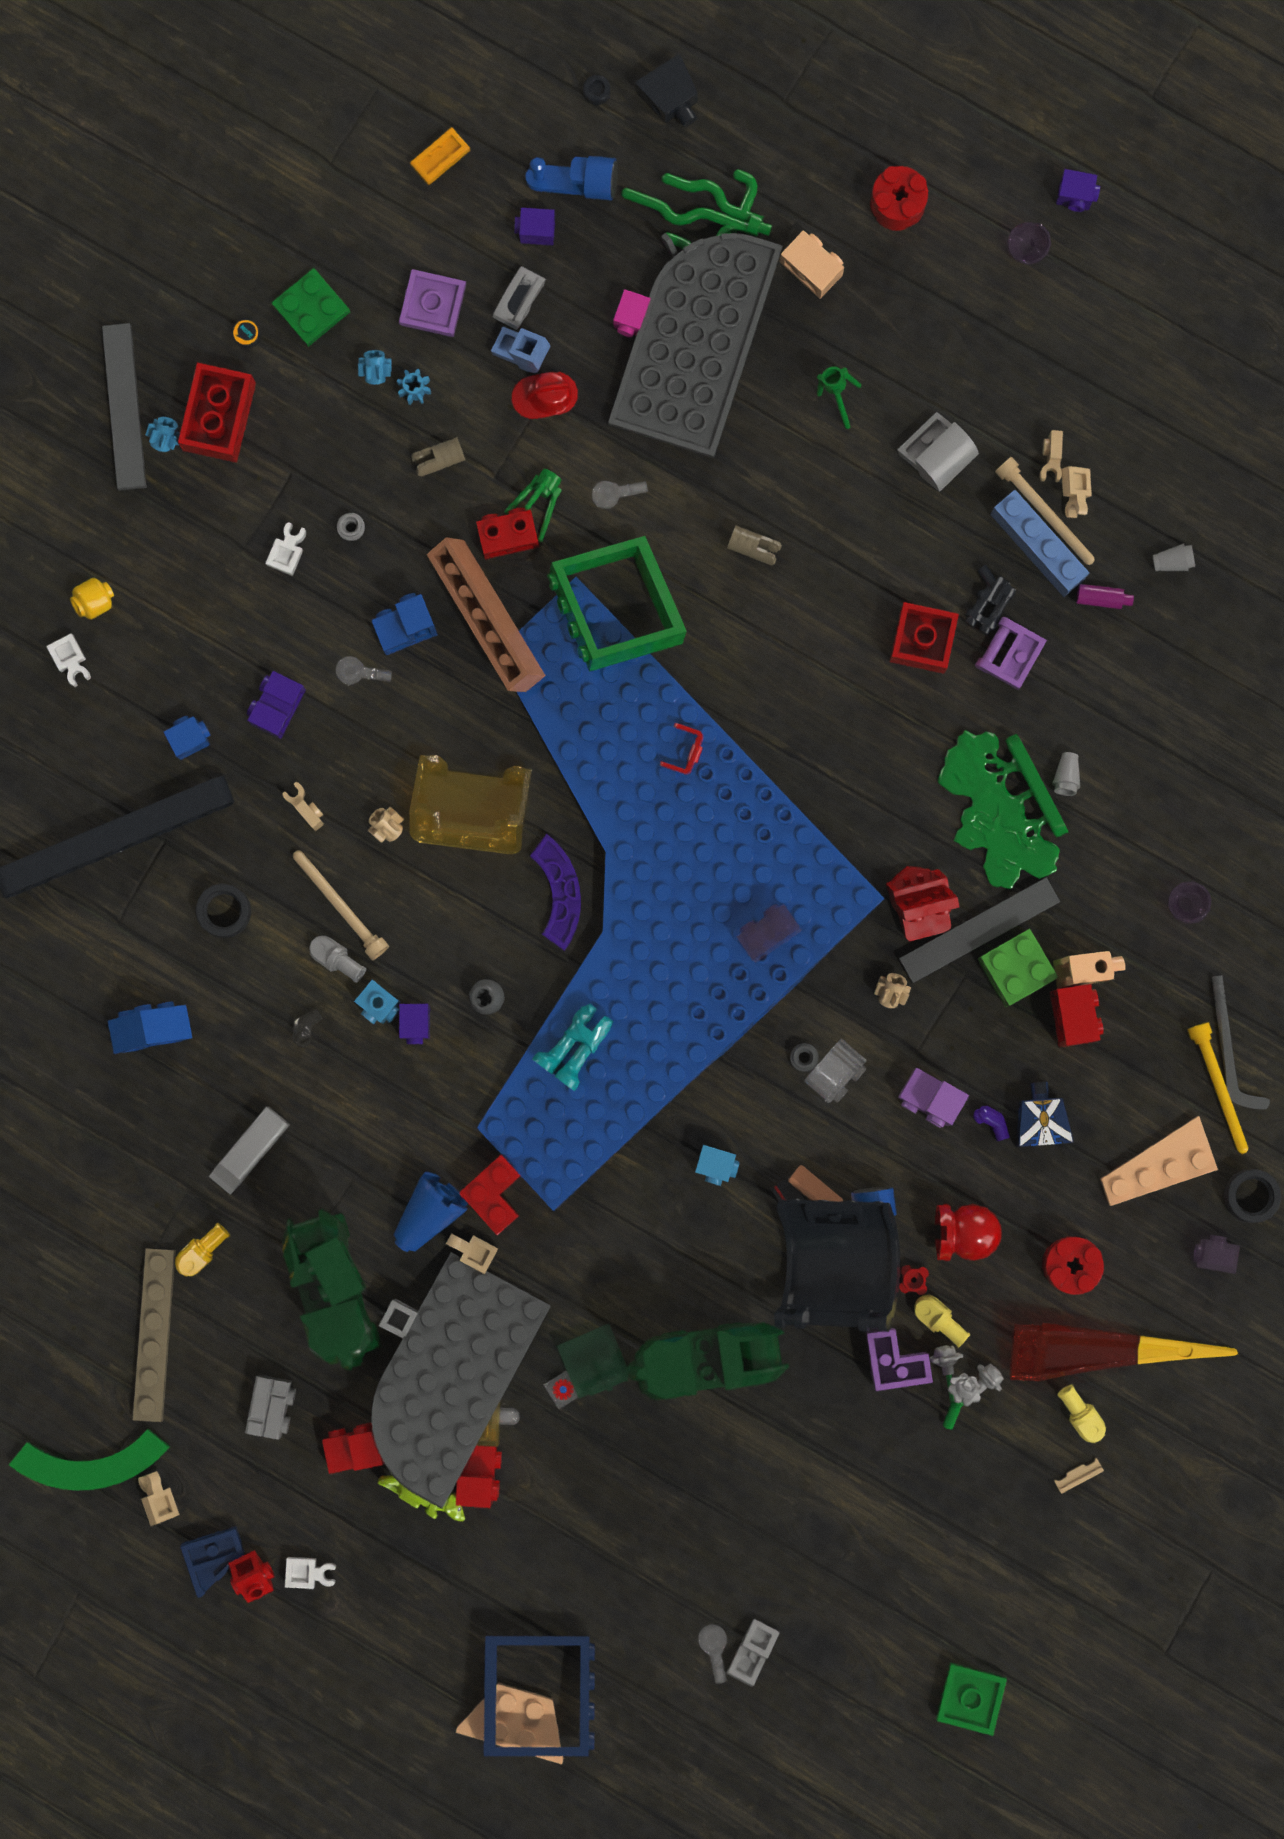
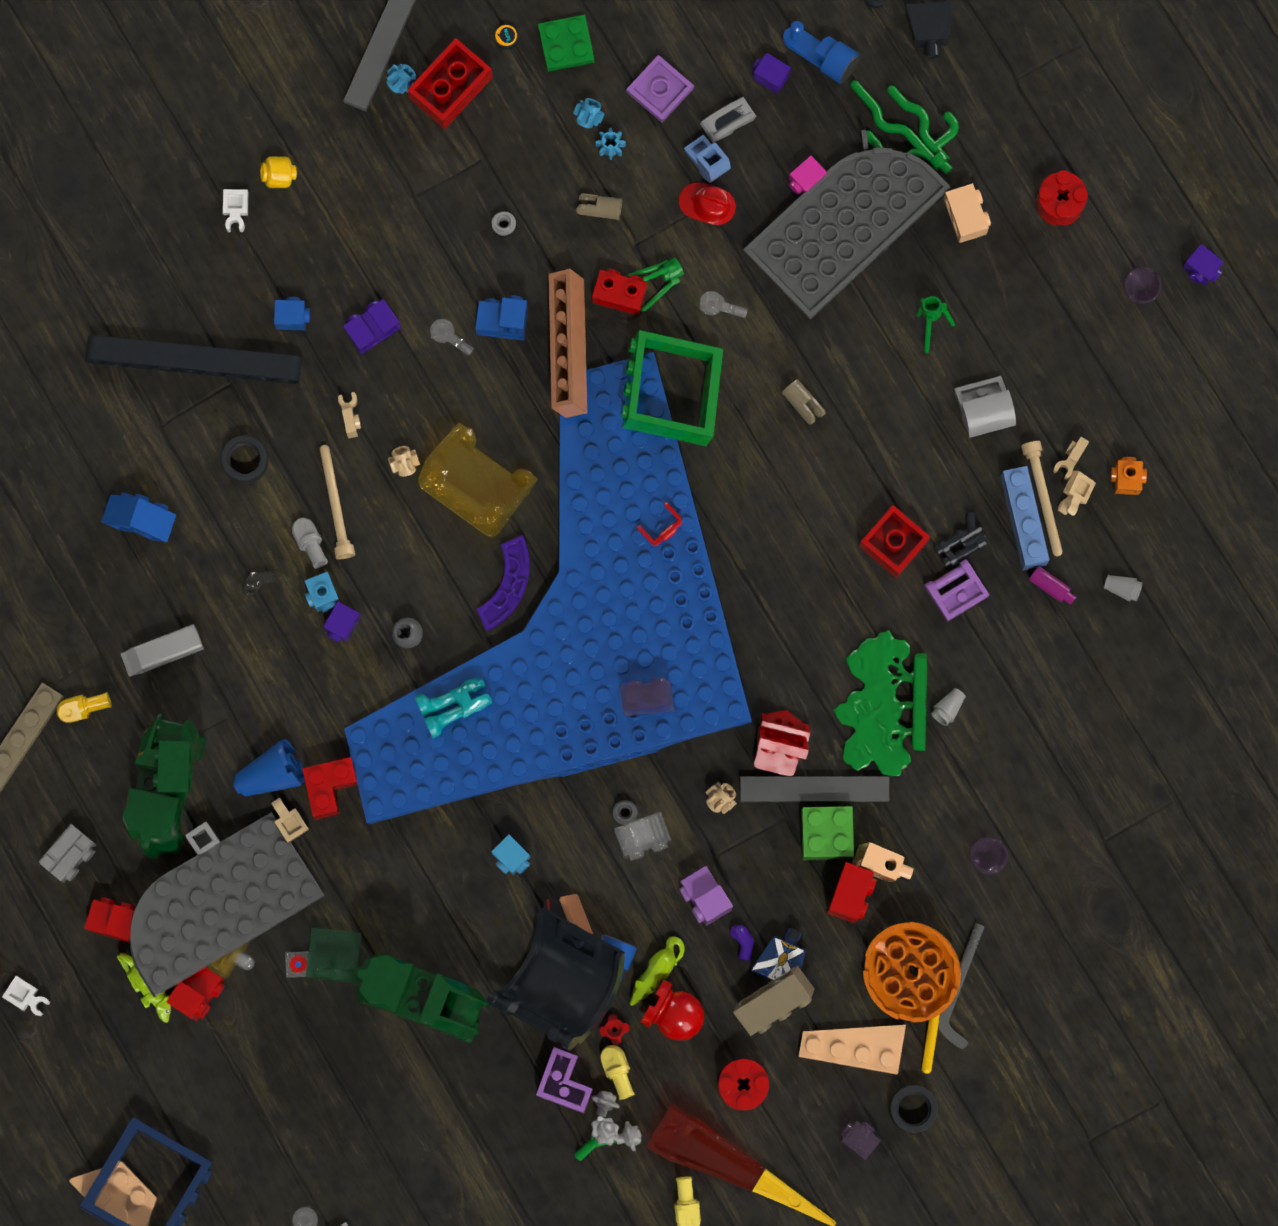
camera: 25 degrees right, 5 degrees down
white plate [266,522,306,576] -> none
none -> lime animal [630,936,685,1006]
none -> dark tan brick [733,965,815,1036]
none -> orange brick [863,922,961,1022]
none -> orange brick [1111,457,1147,495]

